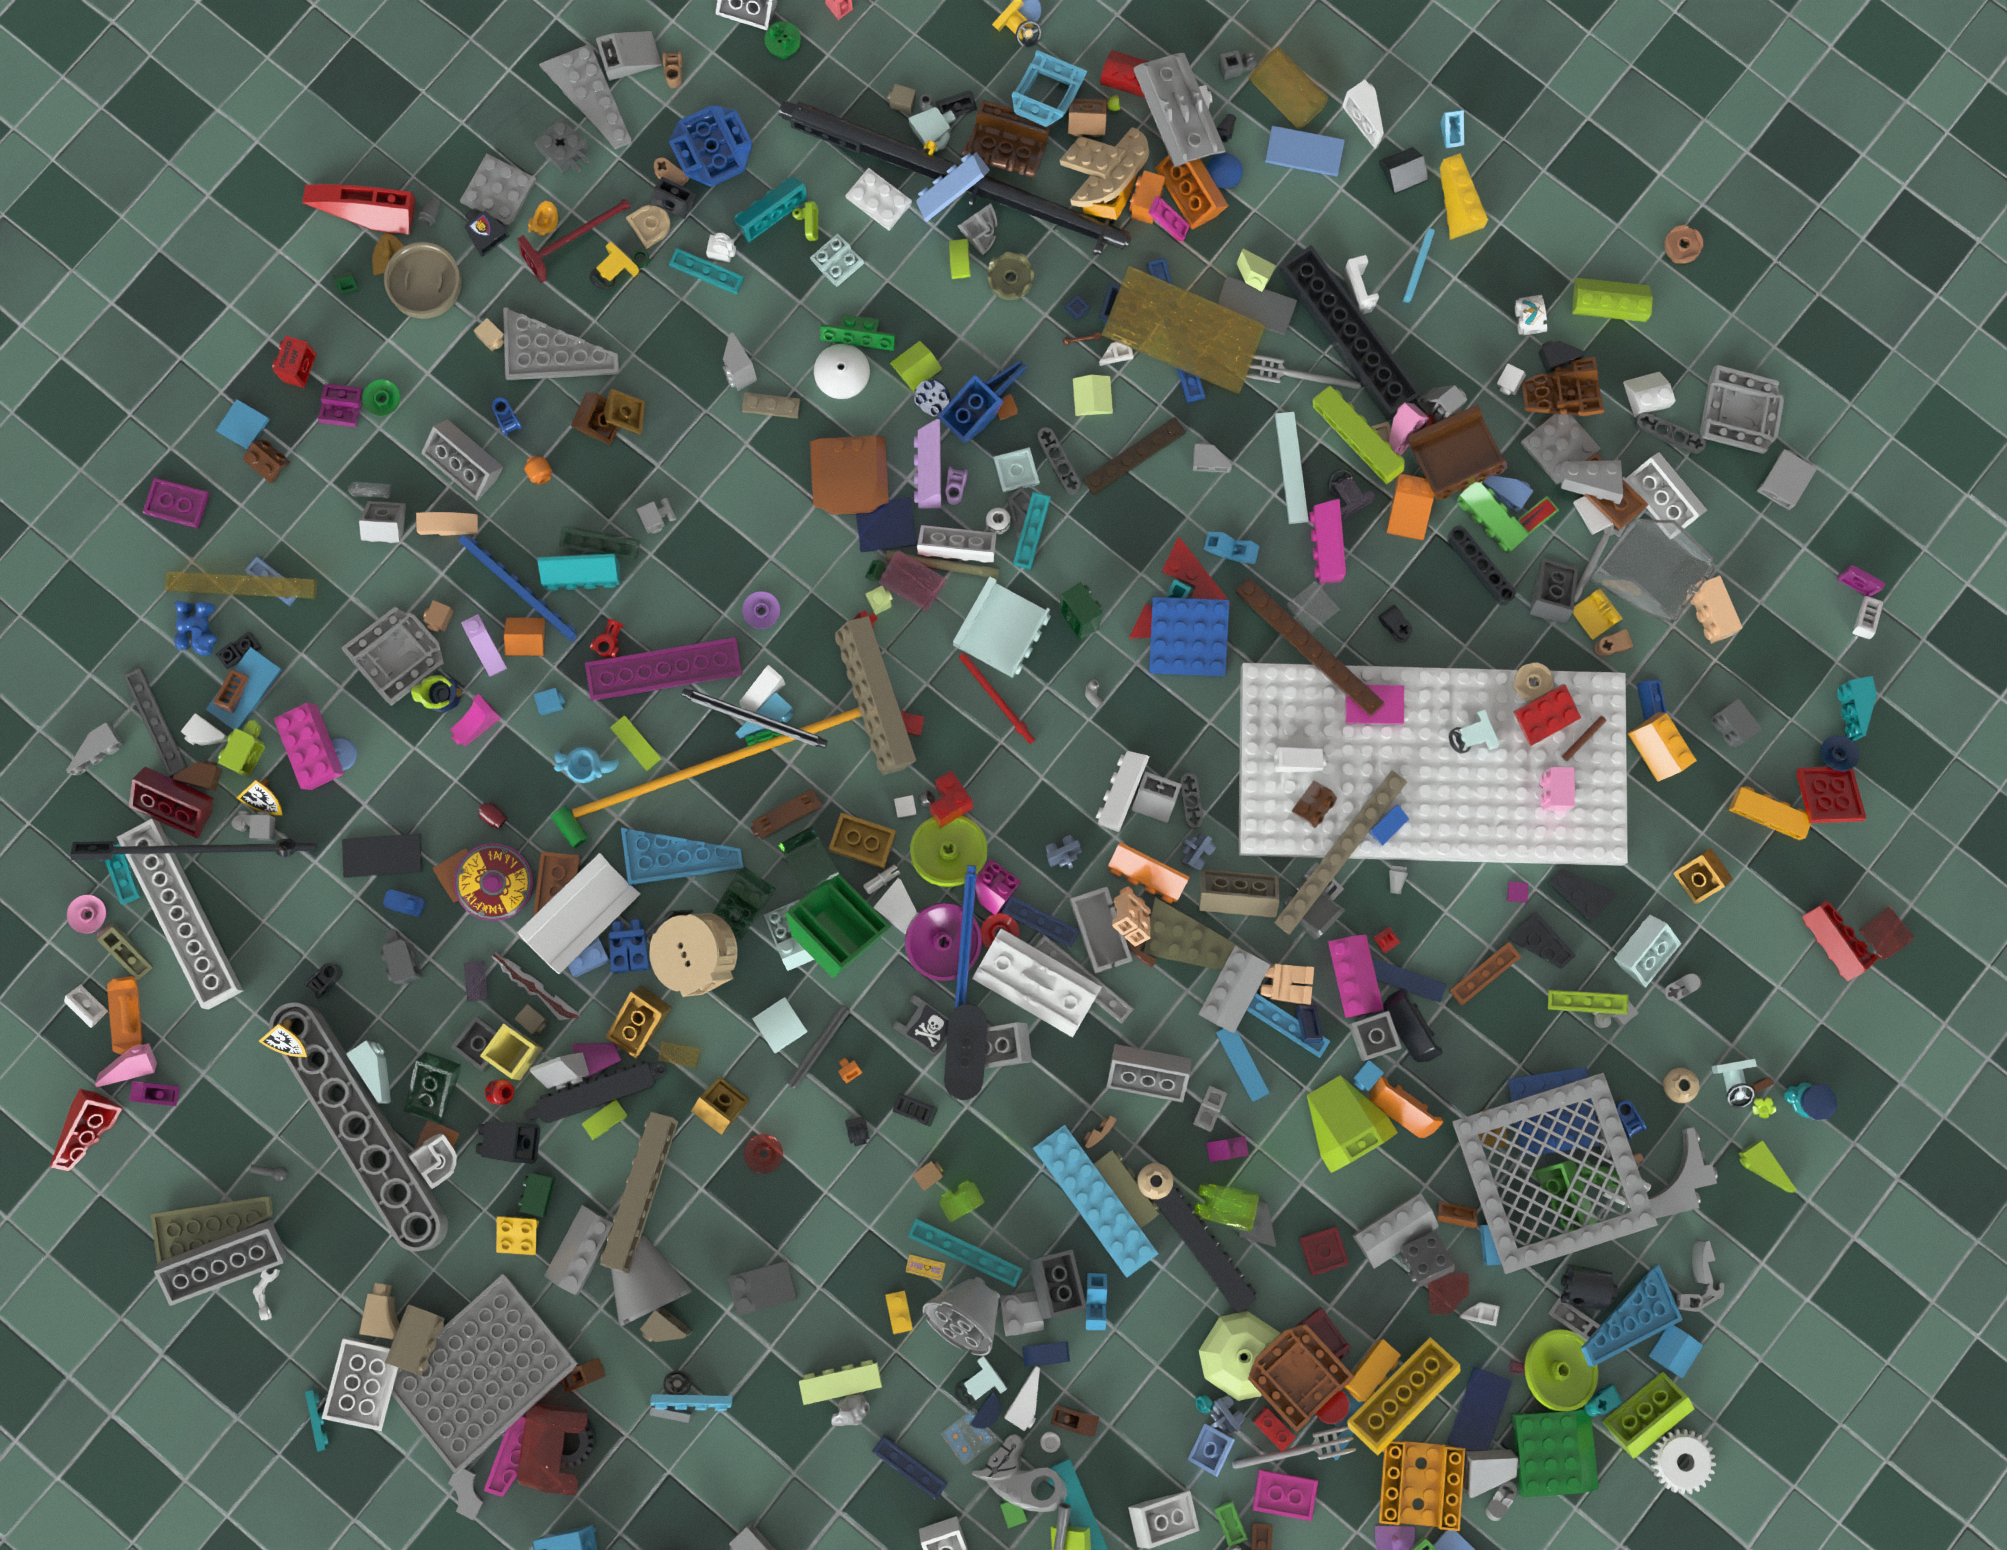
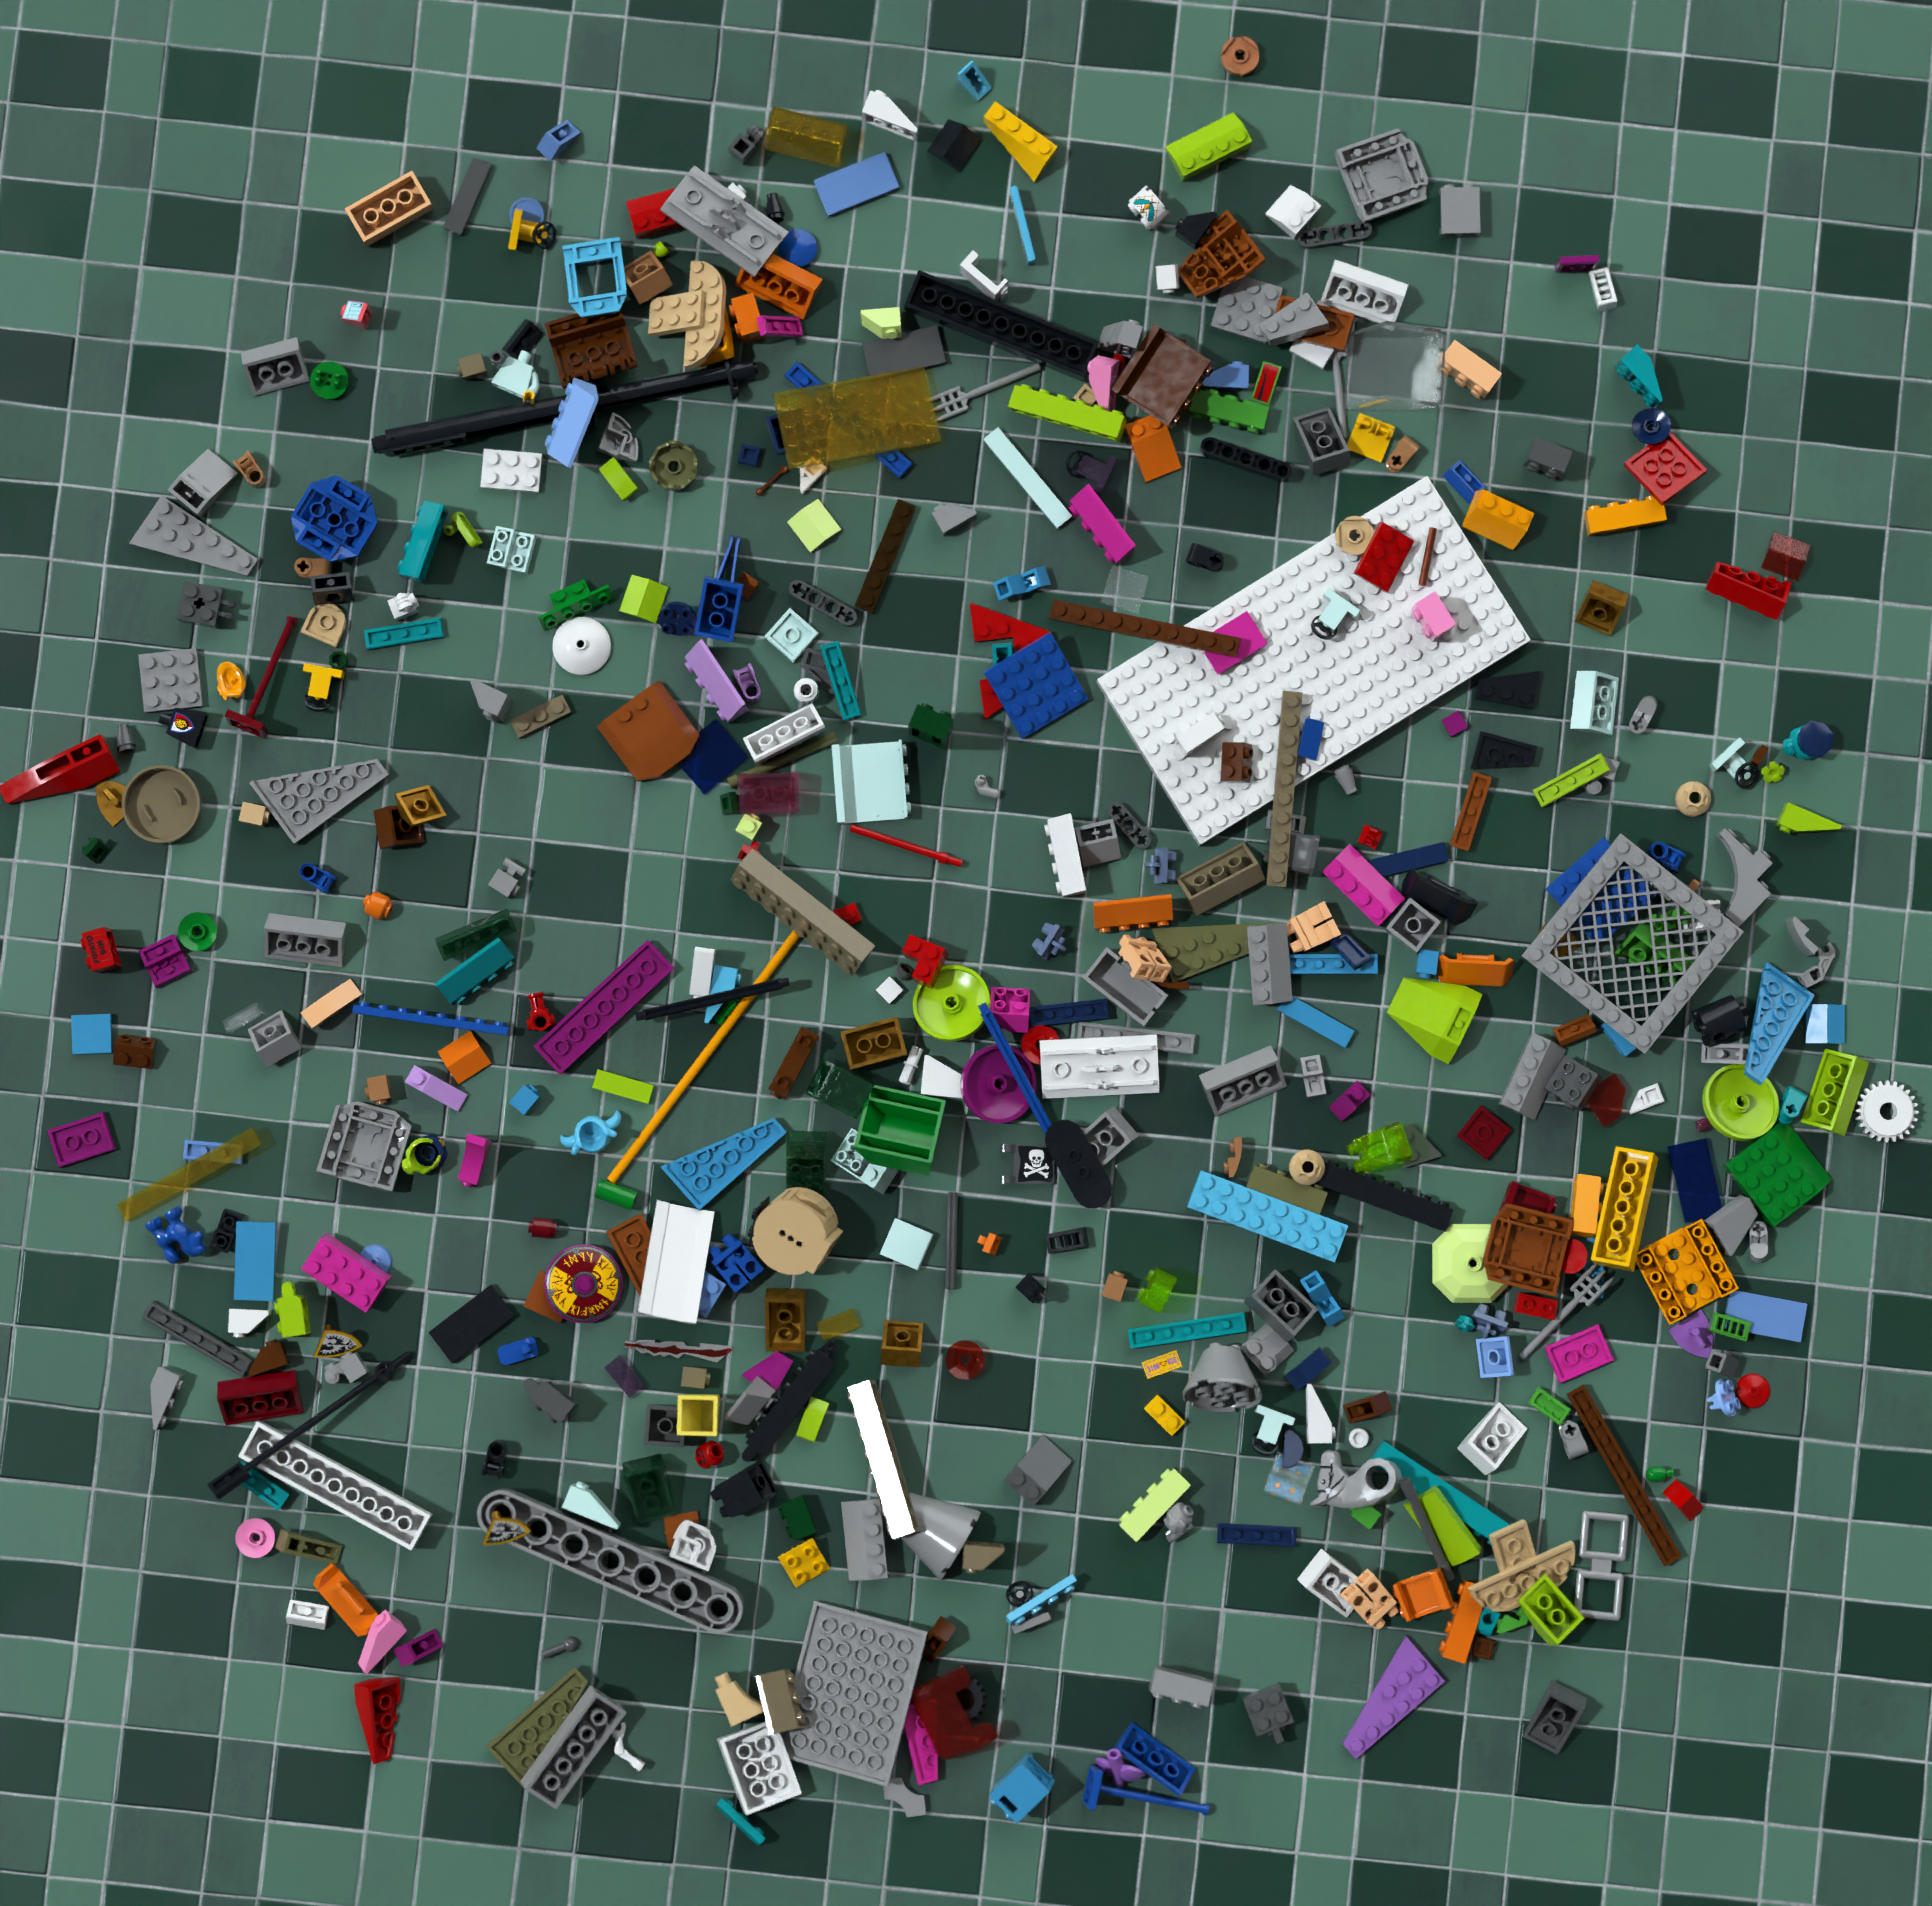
camera: 35 degrees left, 5 degrees up
dark orange slope [213,669,249,713] -> none
medium lavender dish [742,591,780,629] -> none

